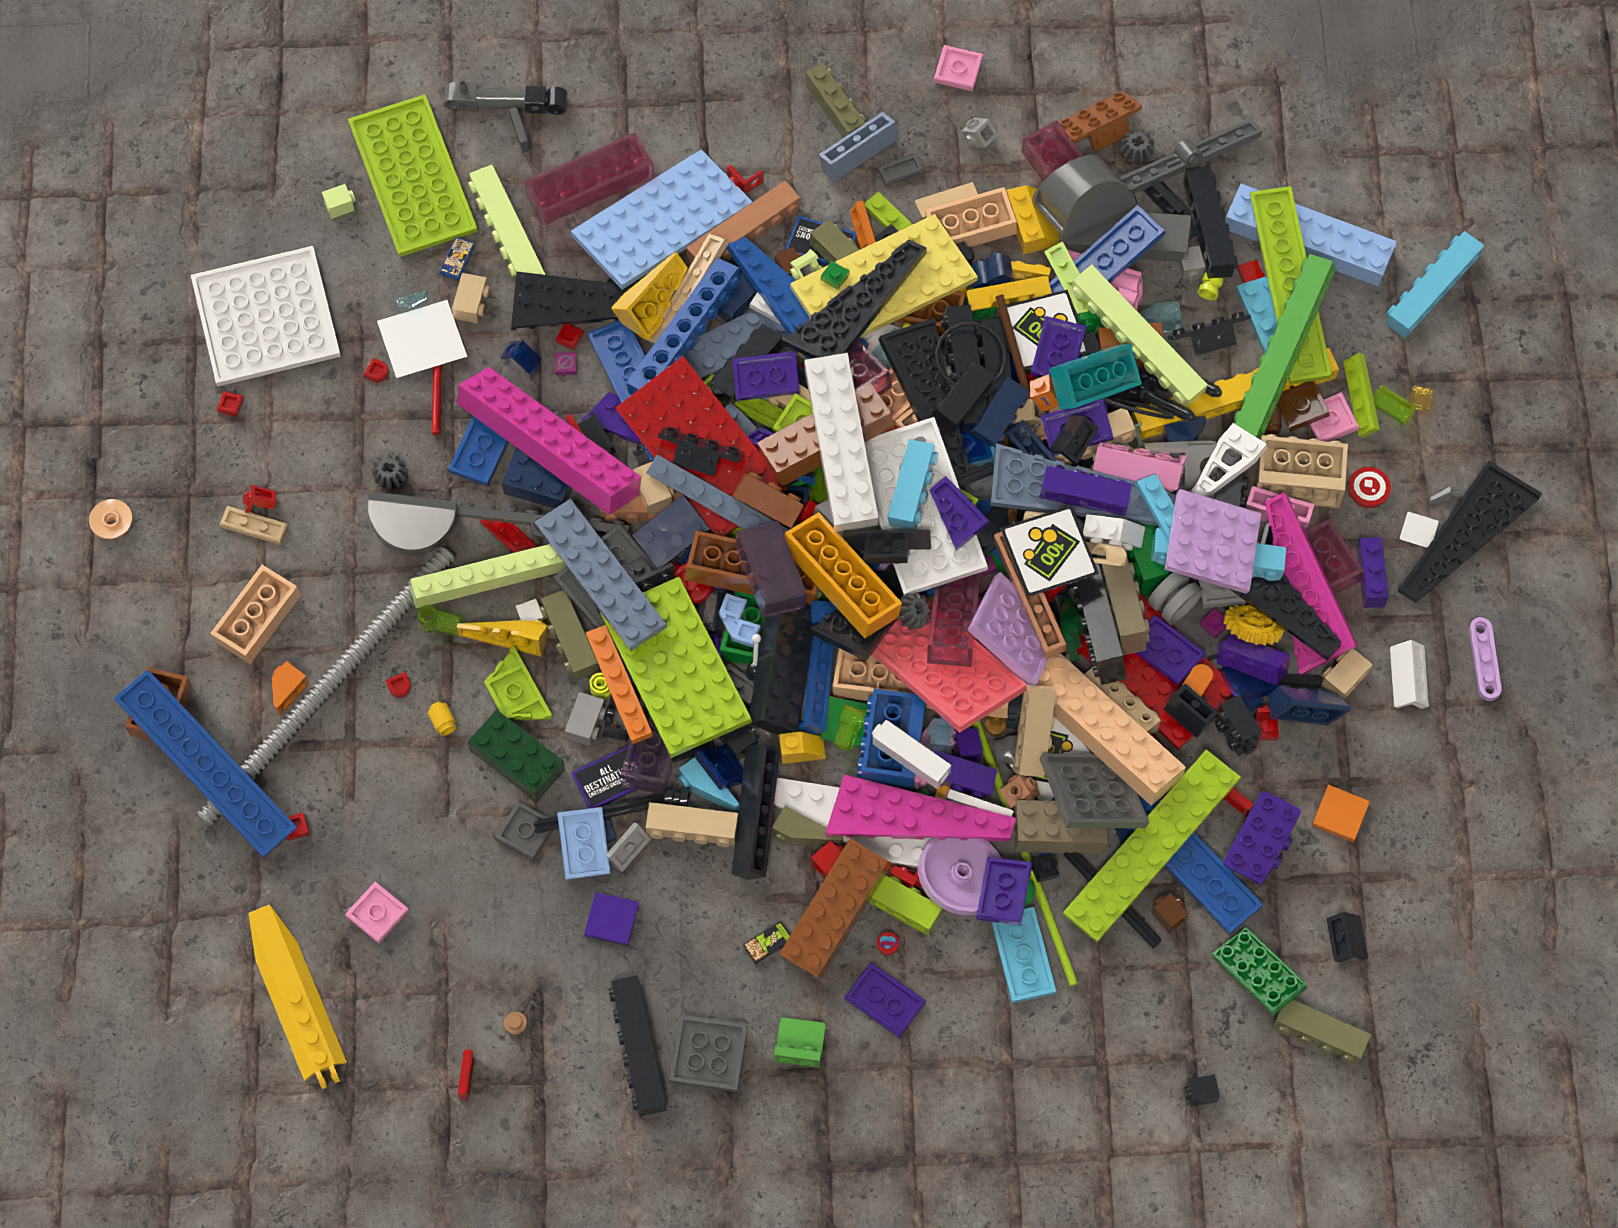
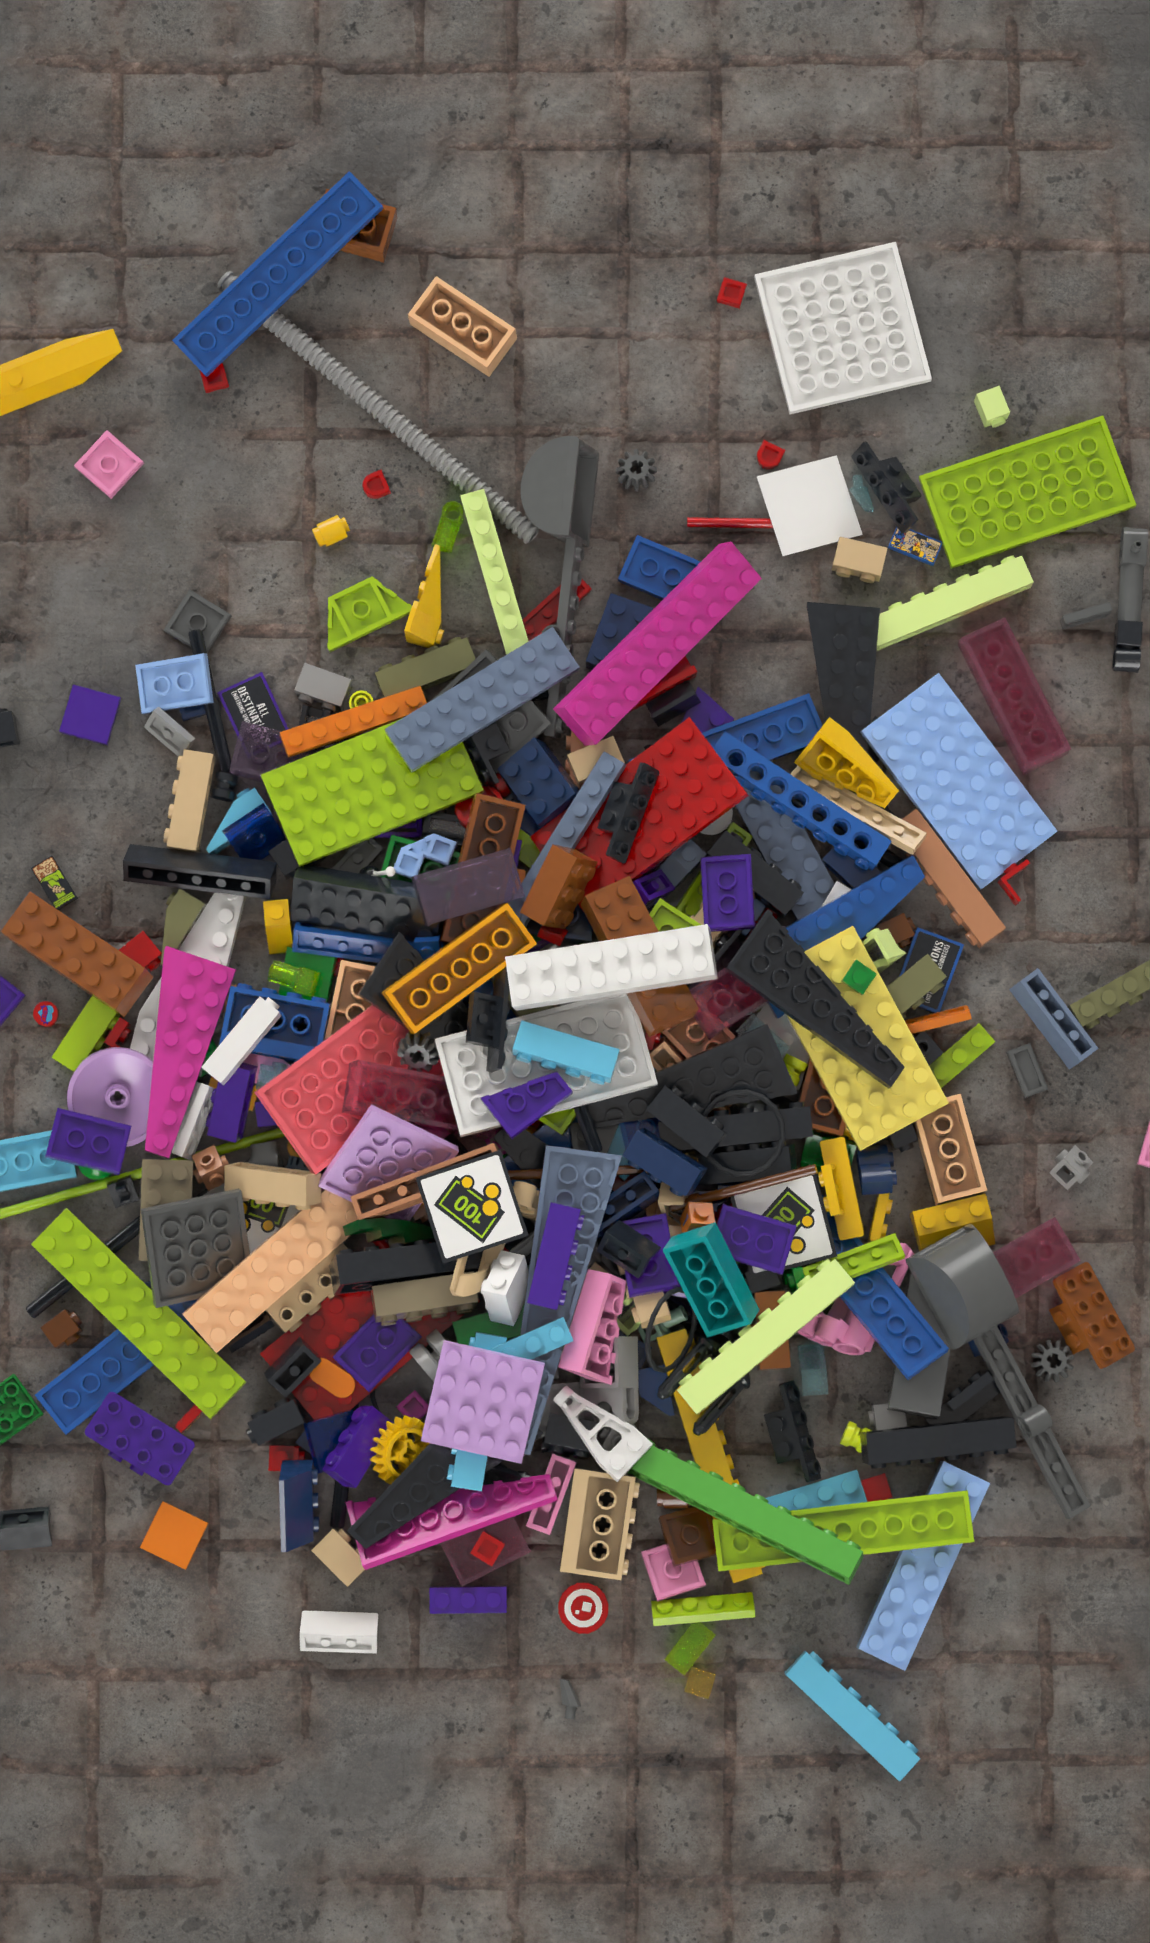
camera: 90 degrees right, 15 degrees up
light nougat dish [89,499,132,539] -> none
tan tile [220,506,288,545] -> none
red bracket [242,485,276,513] -> none
orange slope [272,661,309,716] -> none
dark green brick [467,709,565,803] -> none
clear blue bracket [500,340,541,374] -> none
white tile [516,599,544,622] -> none
red tile [555,324,584,350] -> none
magenta tile [555,352,577,375] -> none
tan tile [915,182,978,220] -> none
black wing [1398,461,1543,603] -> none
white sticker [1400,512,1439,548] -> none
lavender plate [1469,617,1502,701] -> none
none -> red tile [470,1531,505,1566]
none -> black bracket [851,441,922,534]

